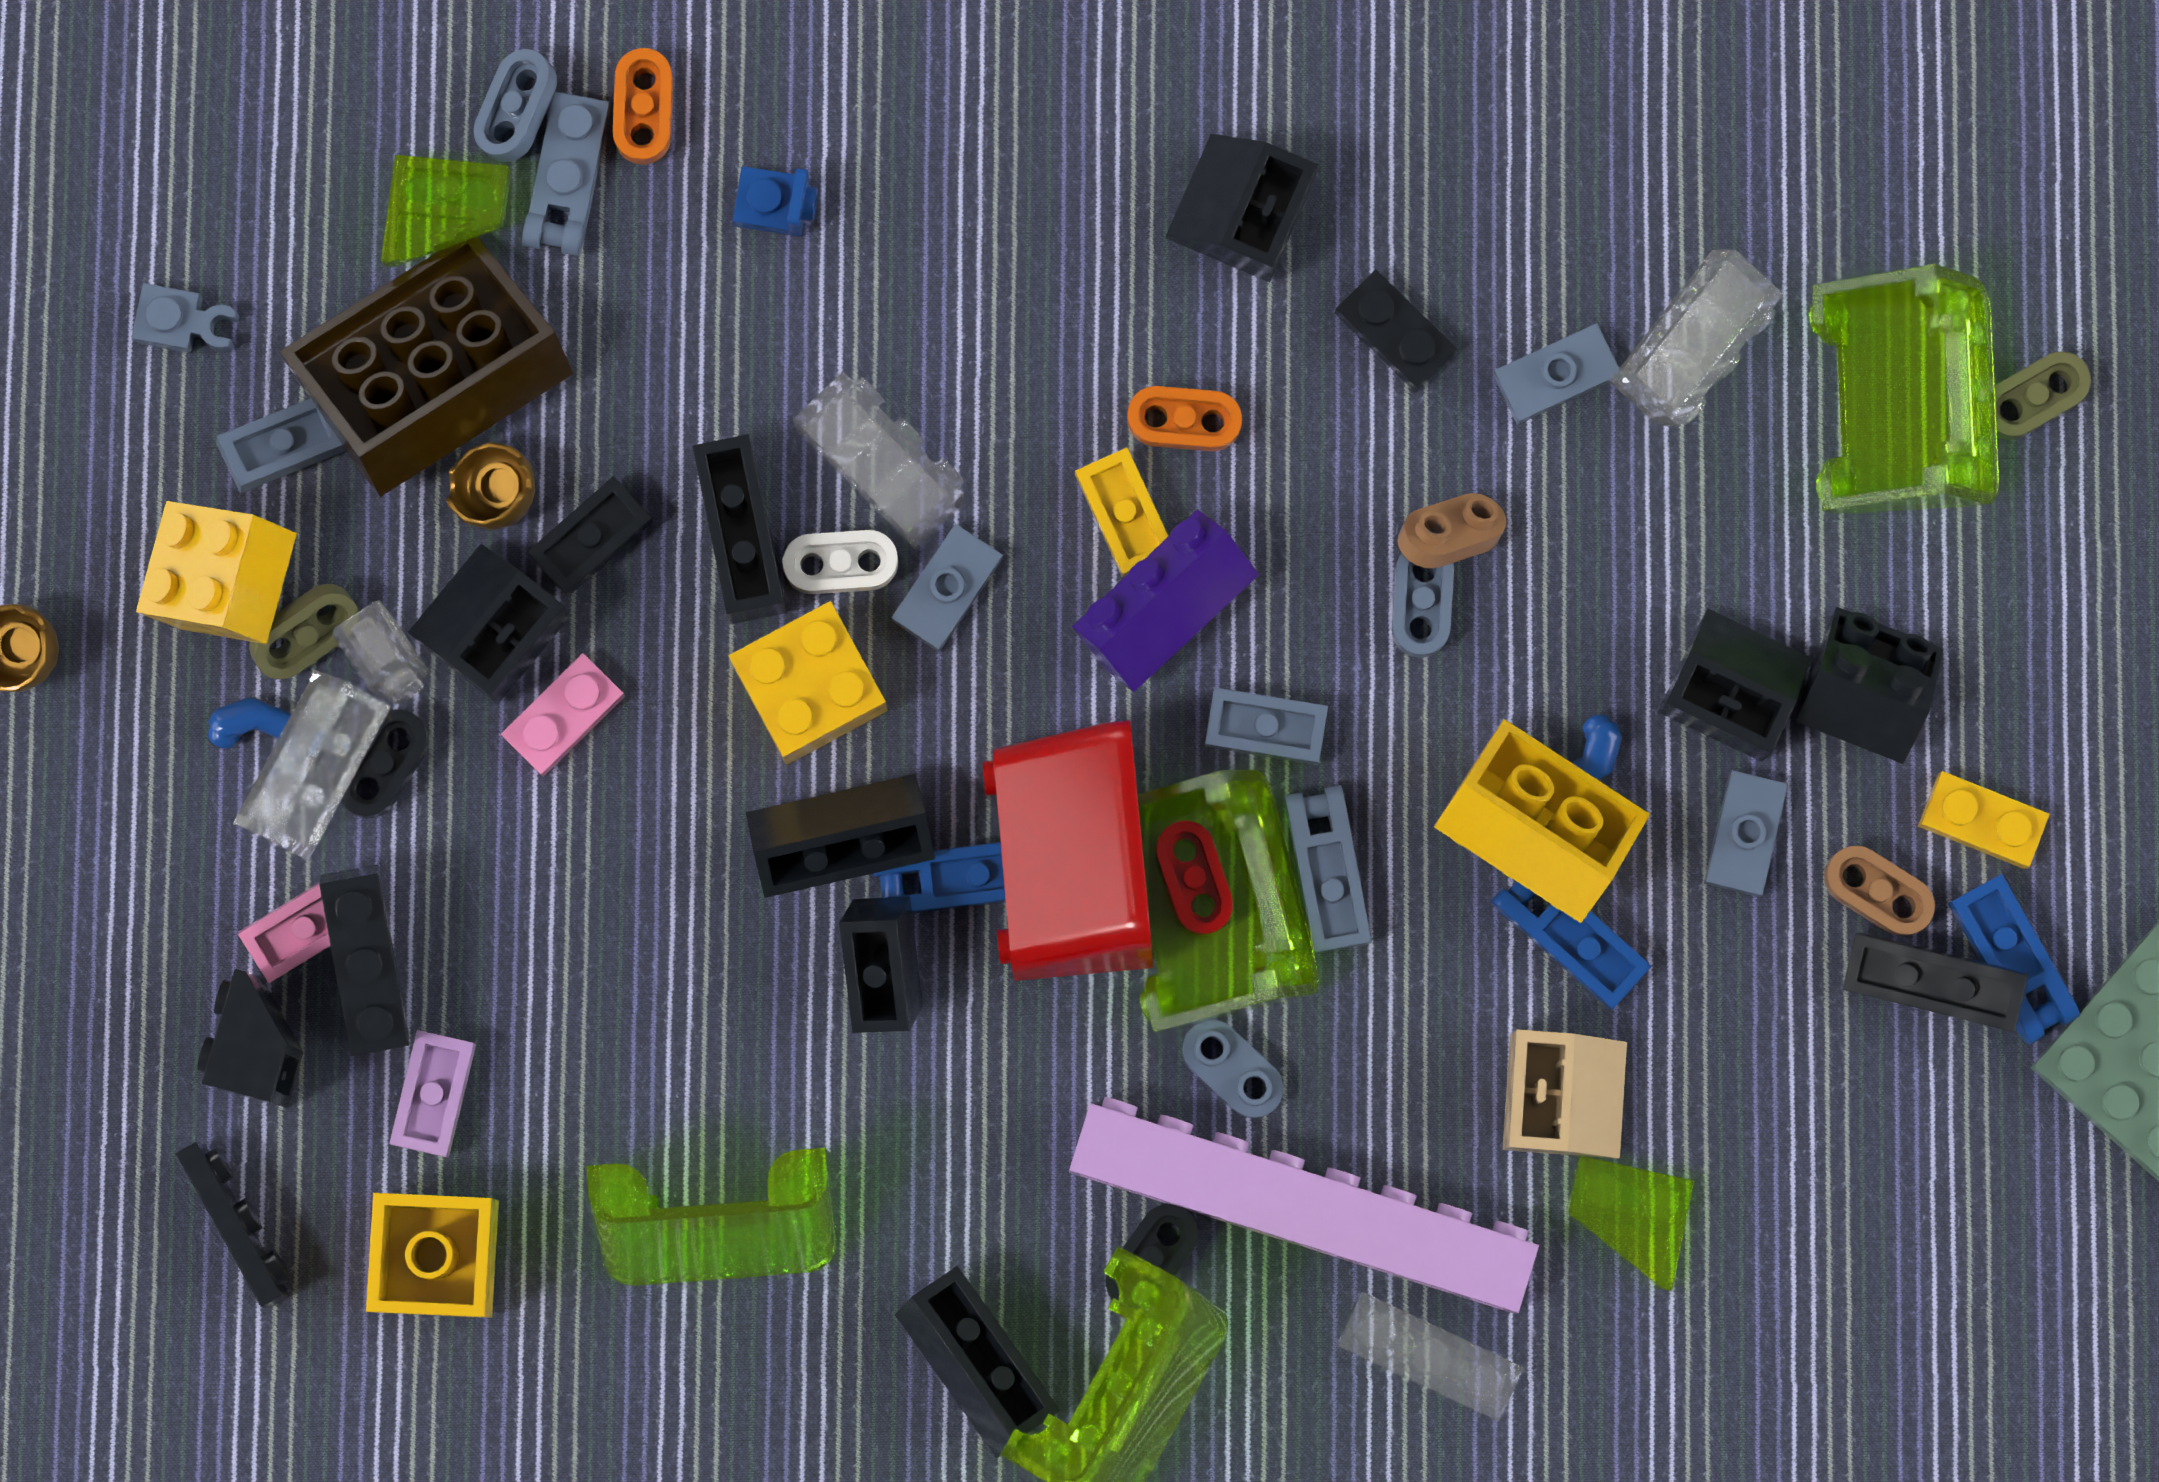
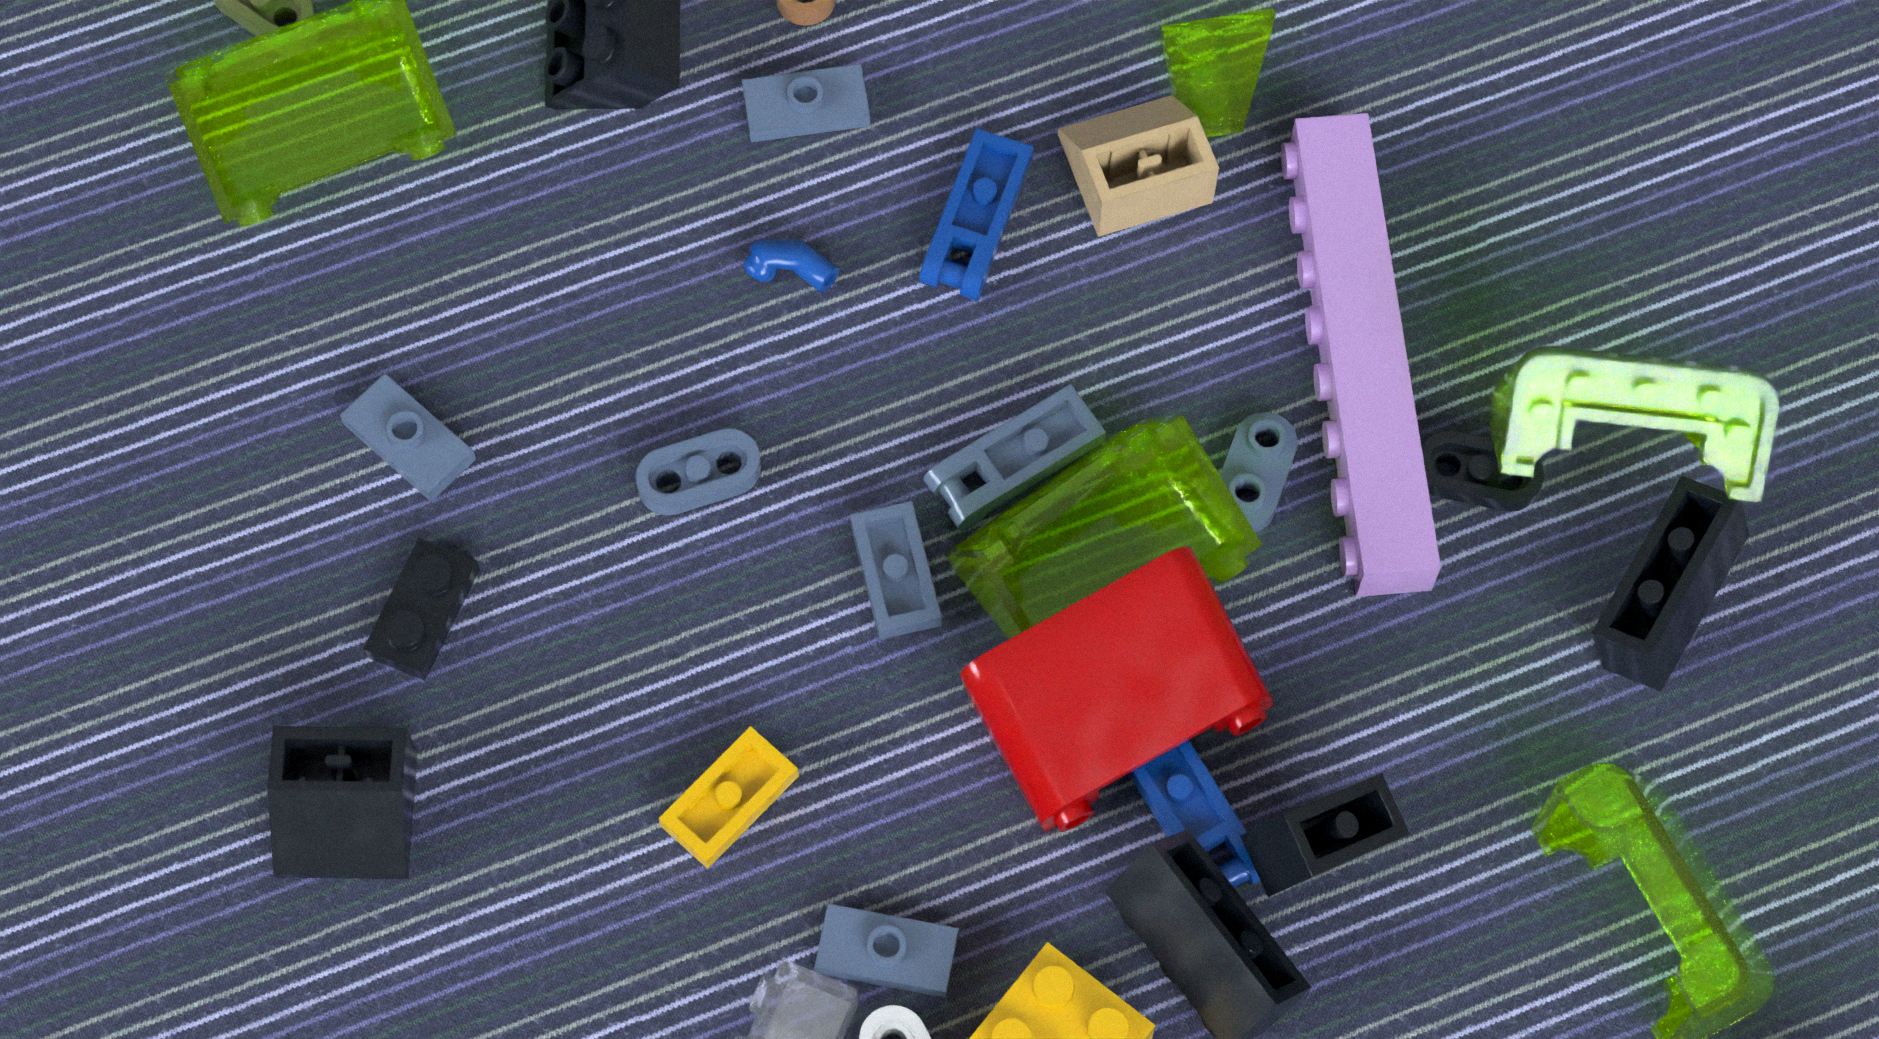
camera: 110 degrees left, 15 degrees down
dark purple brick [1072,509,1259,692] -> none
orange plate [1127,386,1242,451] -> none
red plate [1155,820,1233,935] -> none
clear brick [1334,1292,1524,1421] -> none
medium nougat plate [1398,493,1506,568] -> none
yellow brick [1434,719,1650,923] -> none
clear brick [1609,249,1784,427] -> none
black slope [1658,608,1811,762] -> none

